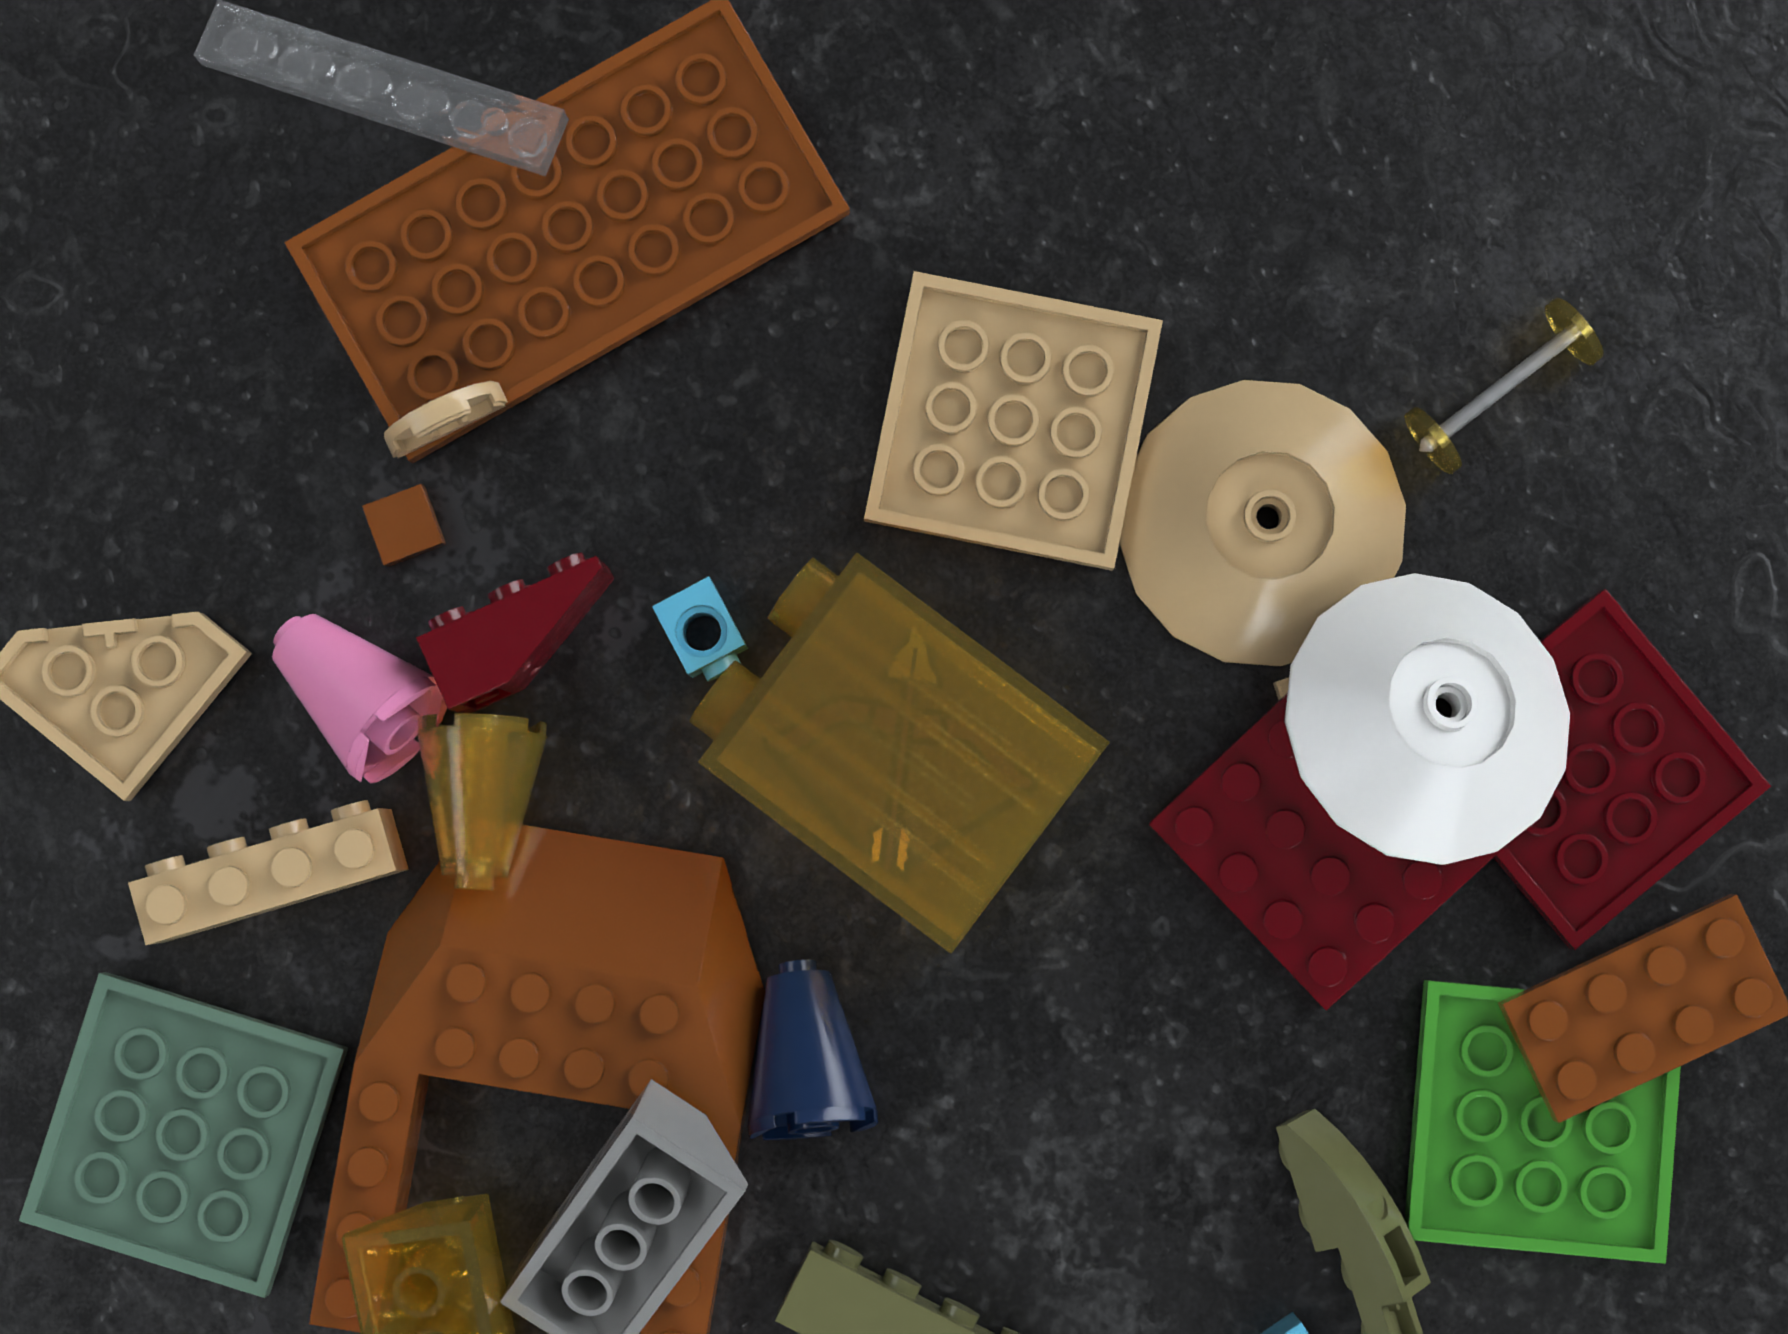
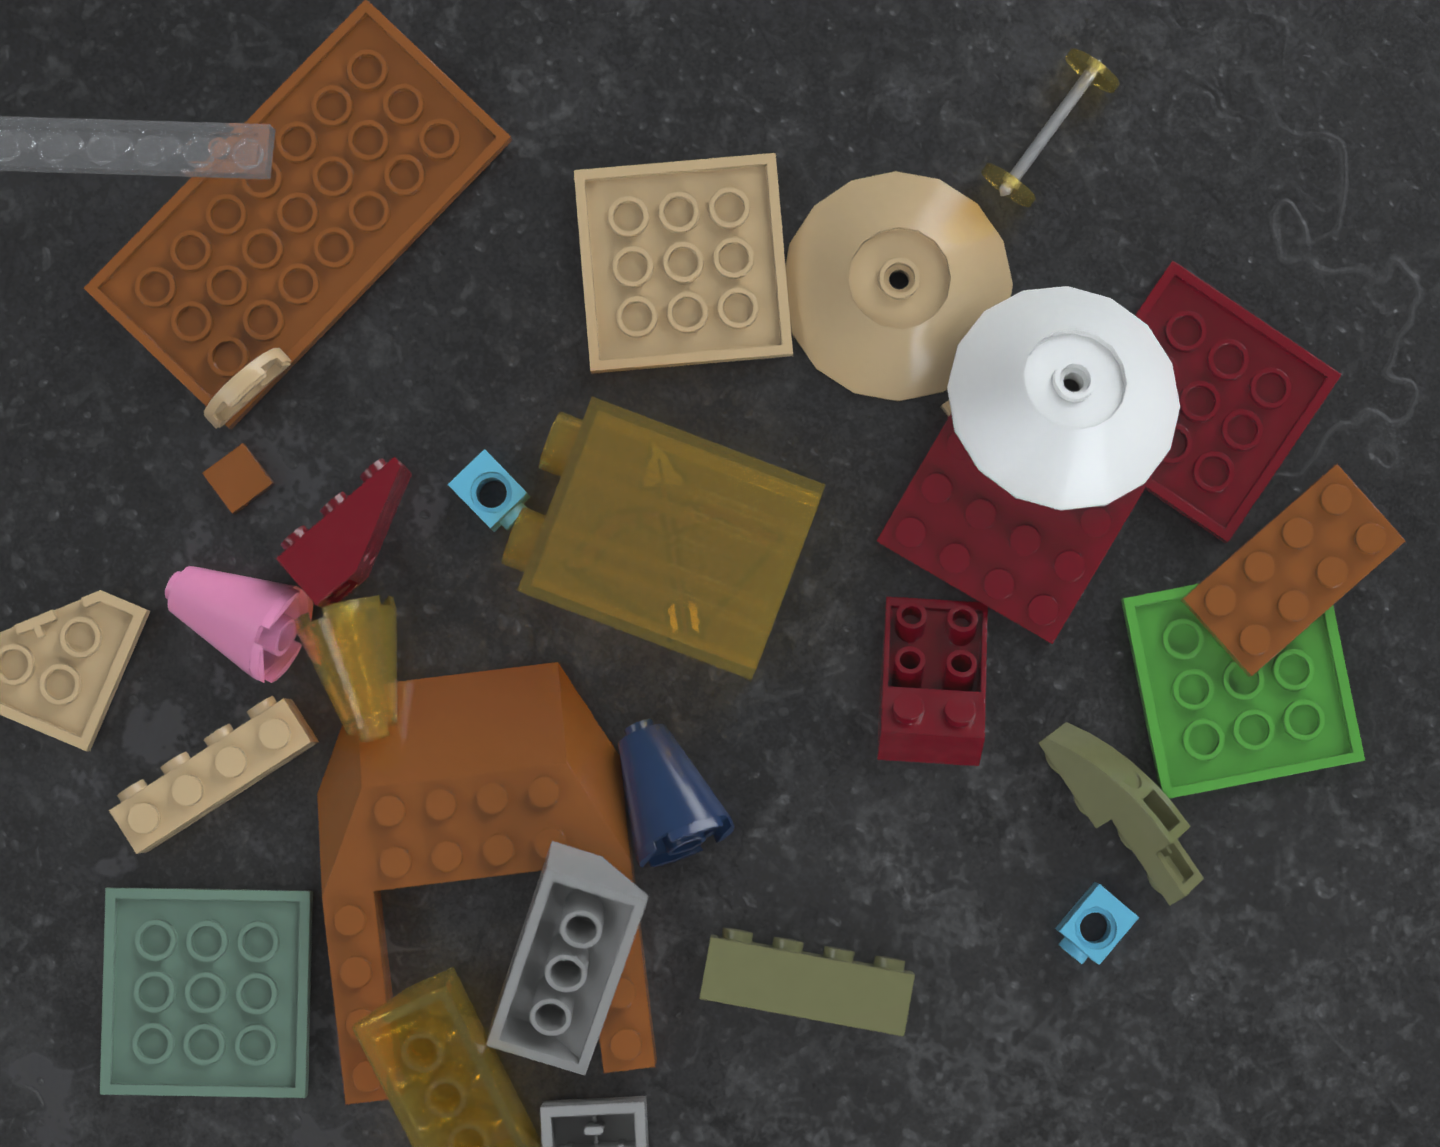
camera: 10 degrees left, 0 degrees up
none -> dark red slope [877,596,988,766]

